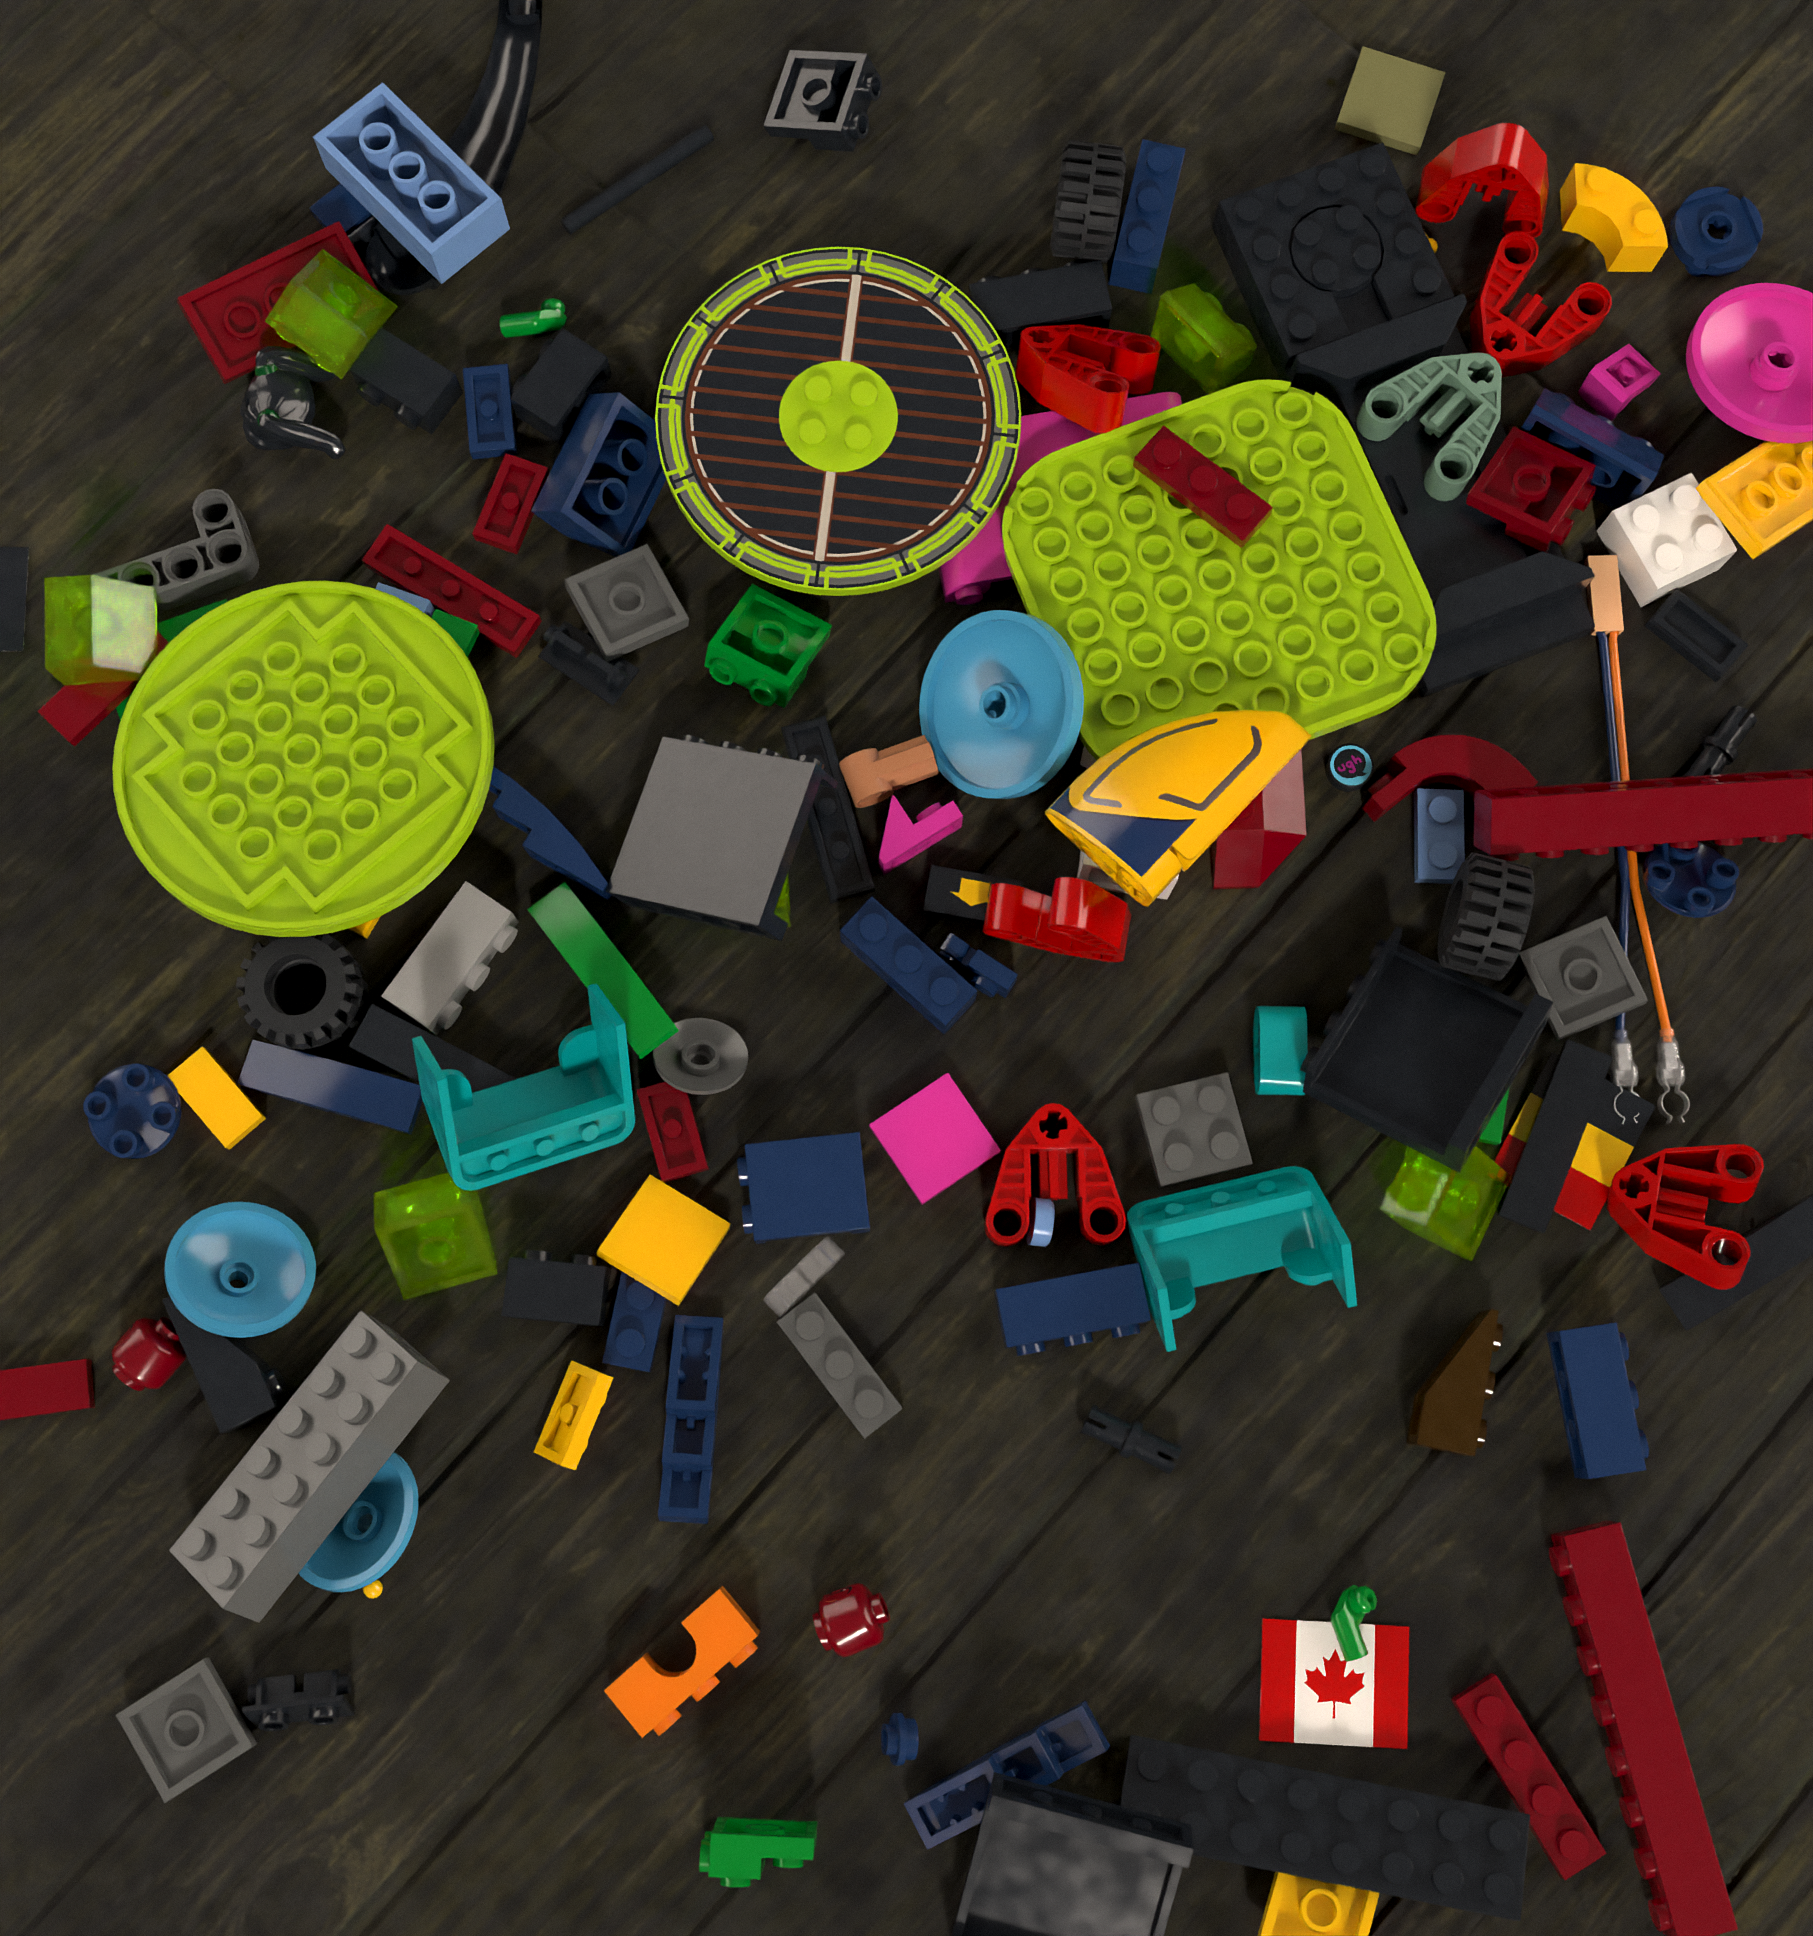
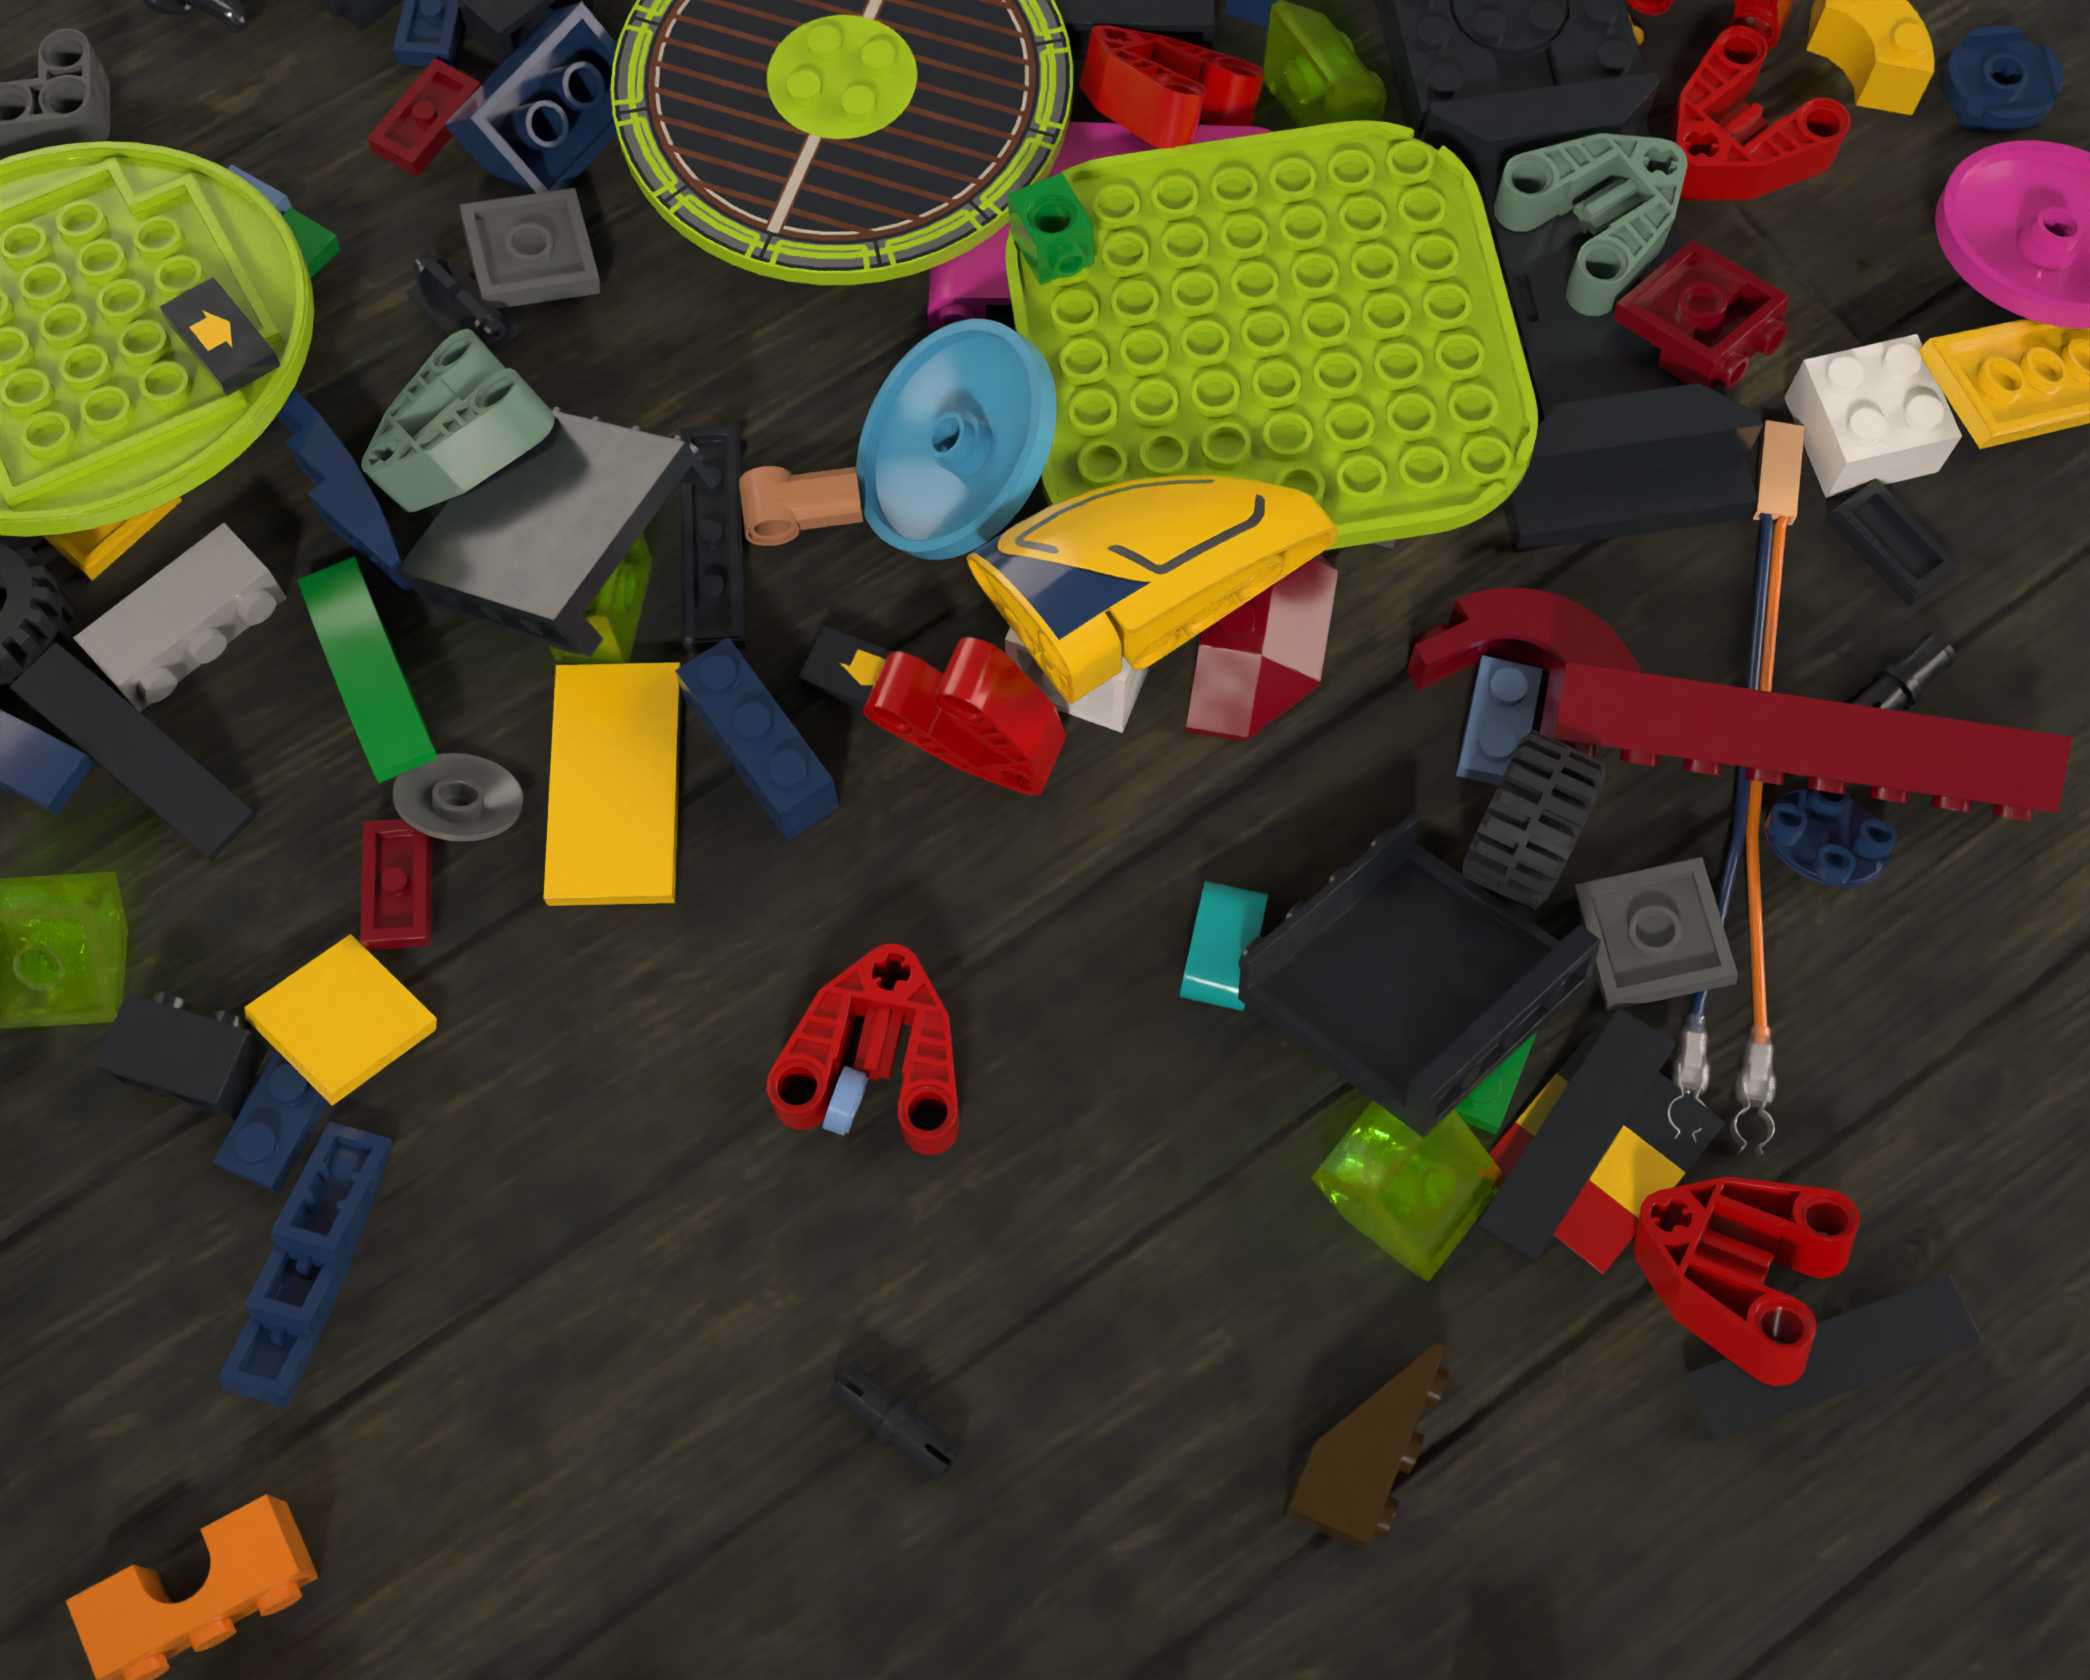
camera: 15 degrees right, 10 degrees down
dark red plate [361,524,542,658] -> none
teal windscreen [412,983,635,1191] -> none
yellow plate [534,1360,613,1470] -> none
green plate [704,584,832,708] -> none
dark blue panel [737,1132,870,1244] -> none
clear beam [763,1236,845,1318] -> none
dark grey plate [777,1292,903,1439] -> none
dark red head [813,1583,890,1657] -> none
dark pink tile [869,1073,1001,1205] -> none
dark pink slope [879,795,963,875] -> none
dark blue plate [939,933,1018,998] -> none
dark blue brick [994,1263,1151,1356] -> none
teal windscreen [1127,1166,1357,1352] -> none
dark red plate [1133,425,1273,548] -> none
dark grey plate [1135,1072,1253,1188] -> none
black tile [1325,743,1374,792] -> none
dark blue slope [1520,388,1664,510] -> none
dark blue brick [1546,1322,1649,1479] -> none
dark pink slope [1578,344,1661,421] -> none
none -> black tile [159,277,281,396]
none -> sand green connector [361,329,555,513]
none -> yellow tile [544,662,682,906]
none -> green brick [1007,172,1095,285]

